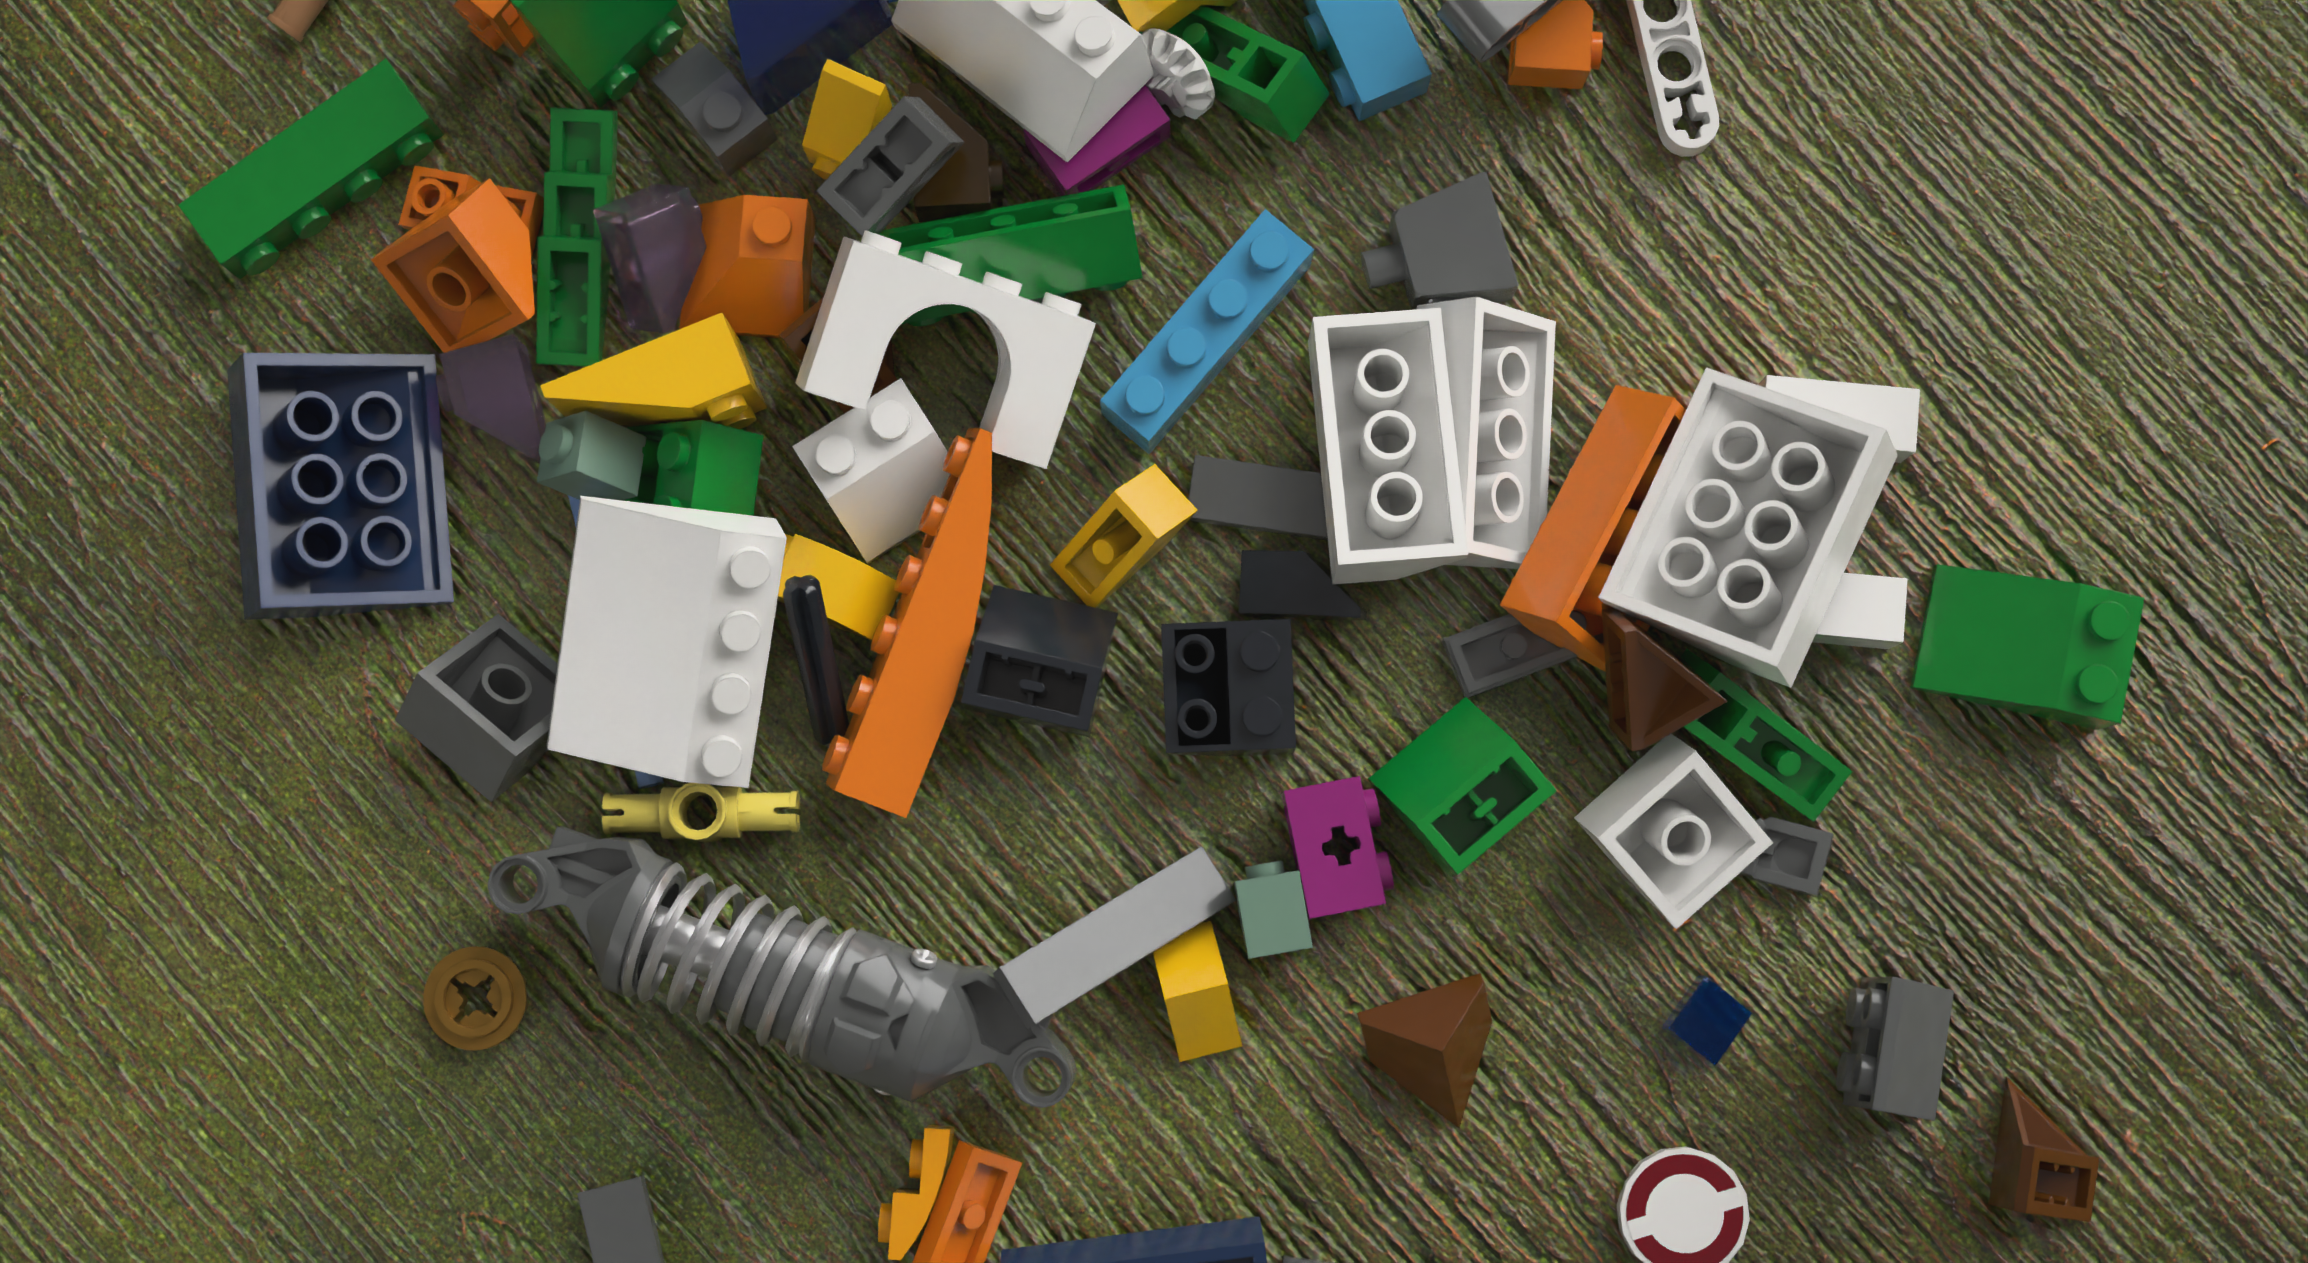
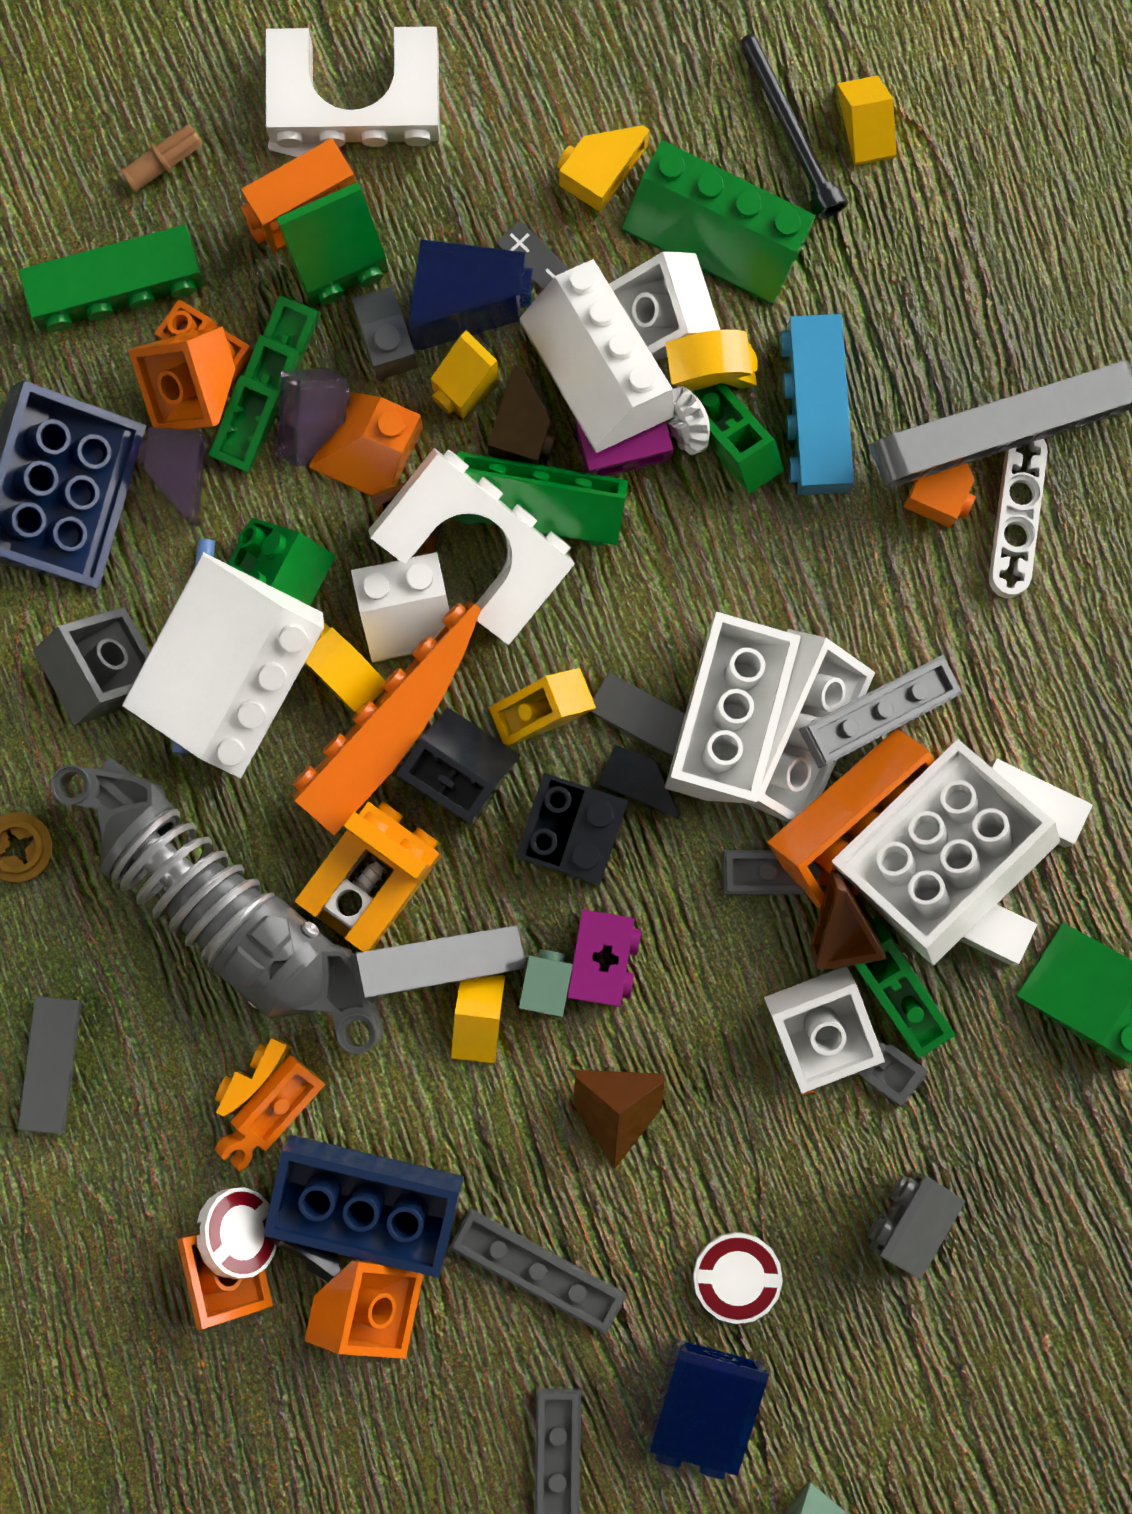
camera: 15 degrees right, 0 degrees up
sand green brick [537,411,647,501] -> none
yellow slope [540,313,767,429] -> none
light yellow pin [602,783,800,843] -> none
black axle [783,575,849,745] -> none
dark grey brick [816,96,965,237] -> none
dark azure brick [1100,209,1314,454] -> none
dark grey torso [1360,172,1519,309] -> none
green slope [1368,697,1557,877] -> none
clear blue slope [1661,975,1752,1066] -> none
reddish brown slope [1988,1076,2099,1222] -> none
none -> light orange brick [294,801,442,952]
none -> tile [799,655,963,768]

